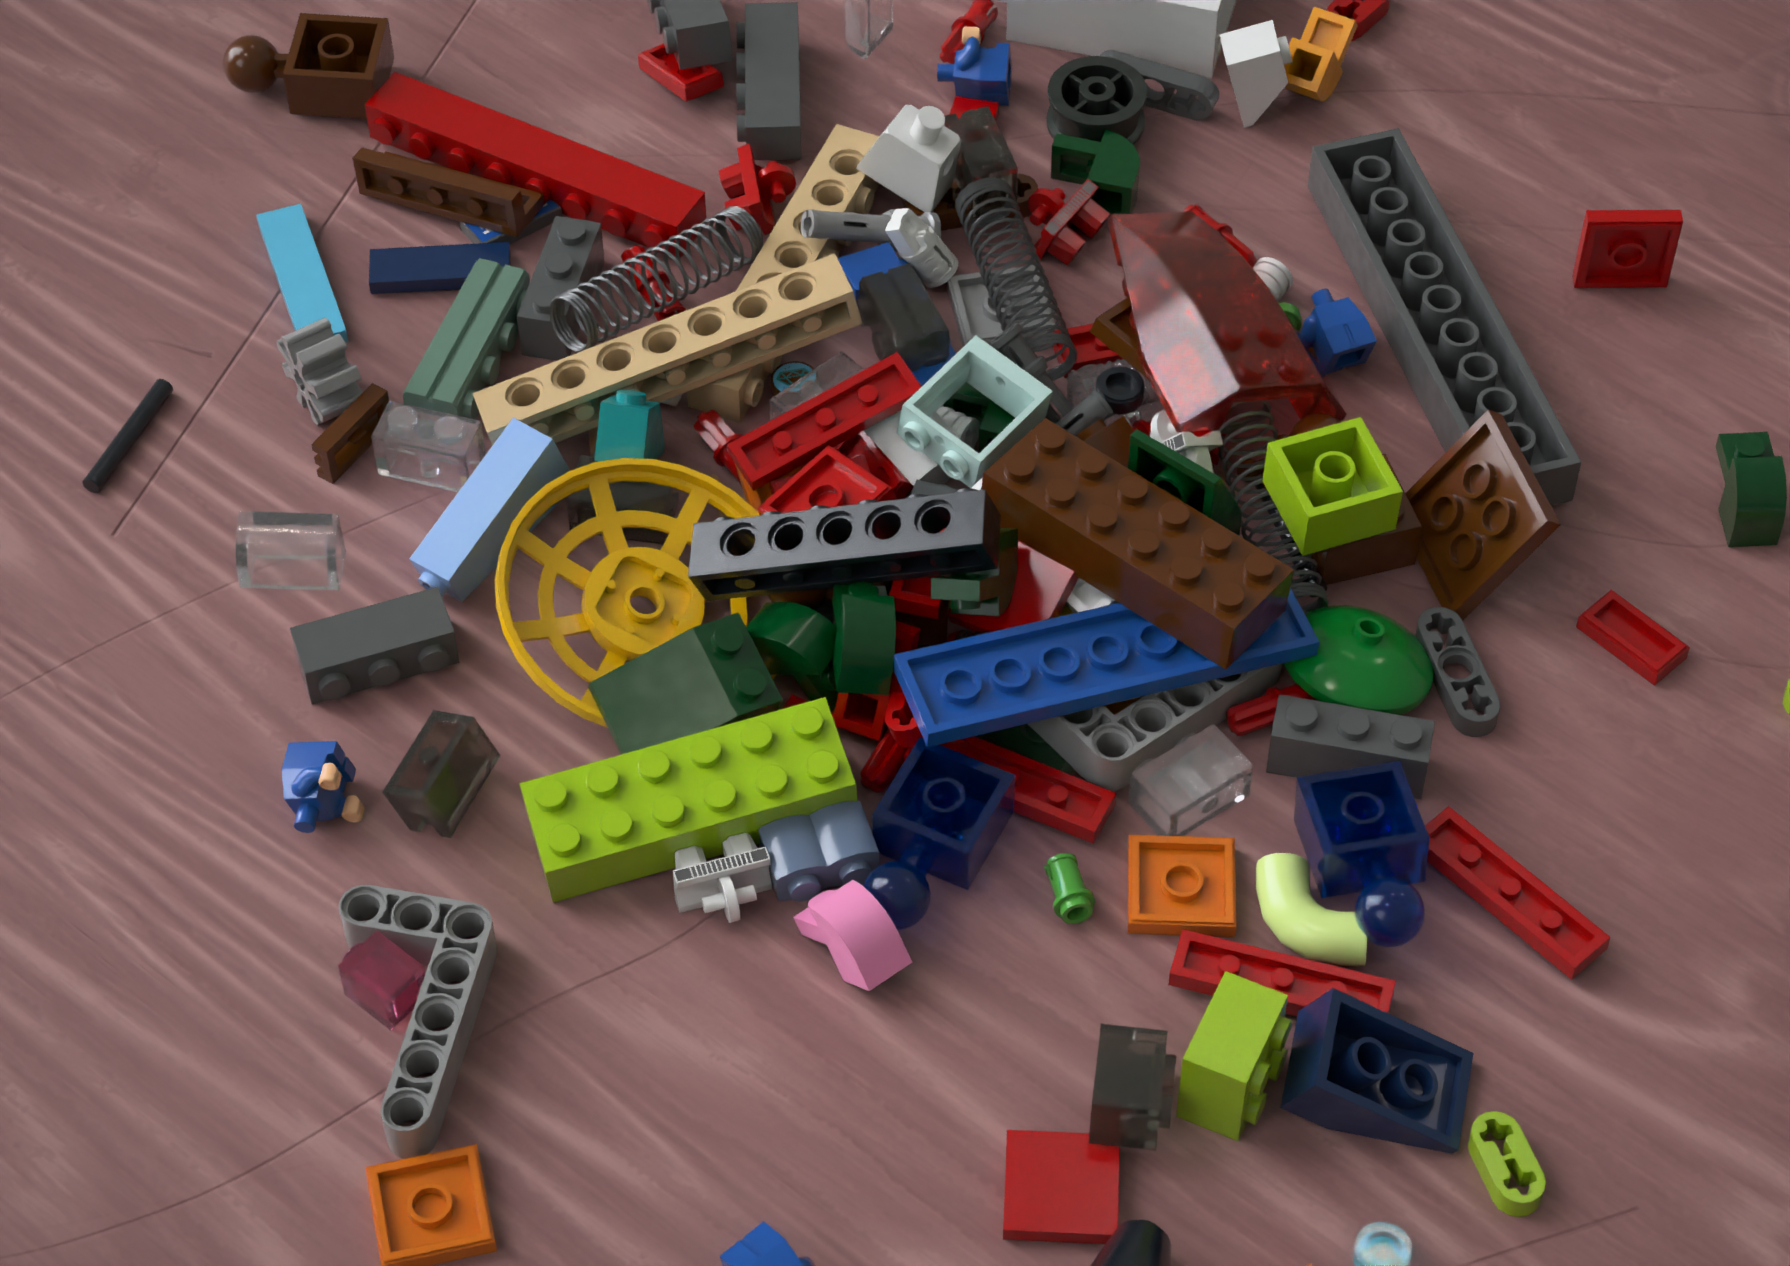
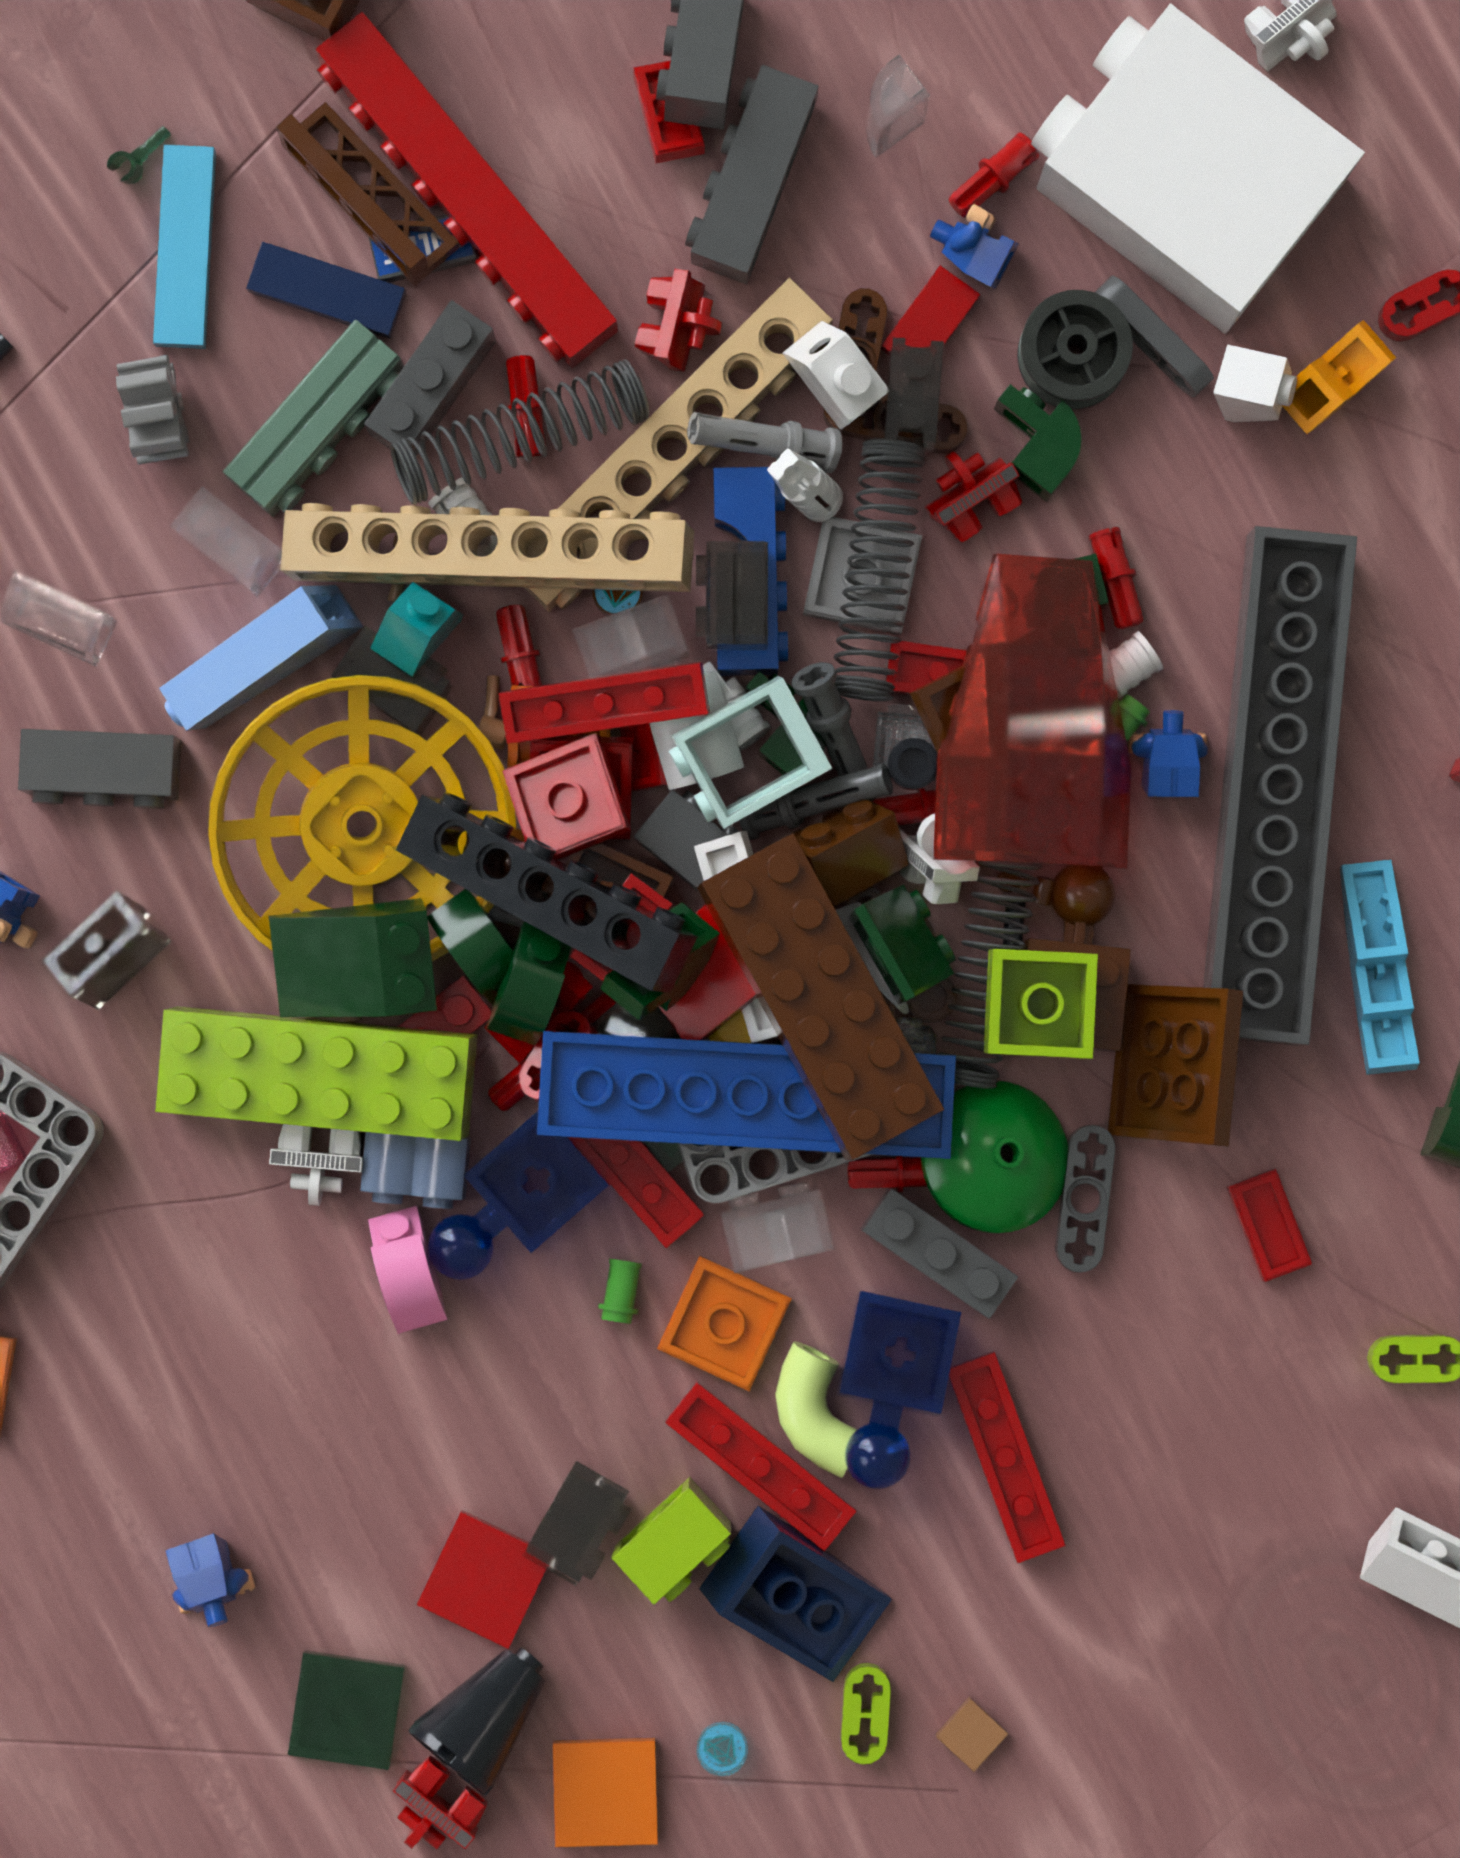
camera: 20 degrees right, 35 degrees up
reddish brown tile [311,383,393,484] -> none
none -> clear green hand [107,126,171,184]
none -> medium nougat tile [935,1696,1008,1772]
none -> medium azure slope [1340,860,1420,1075]

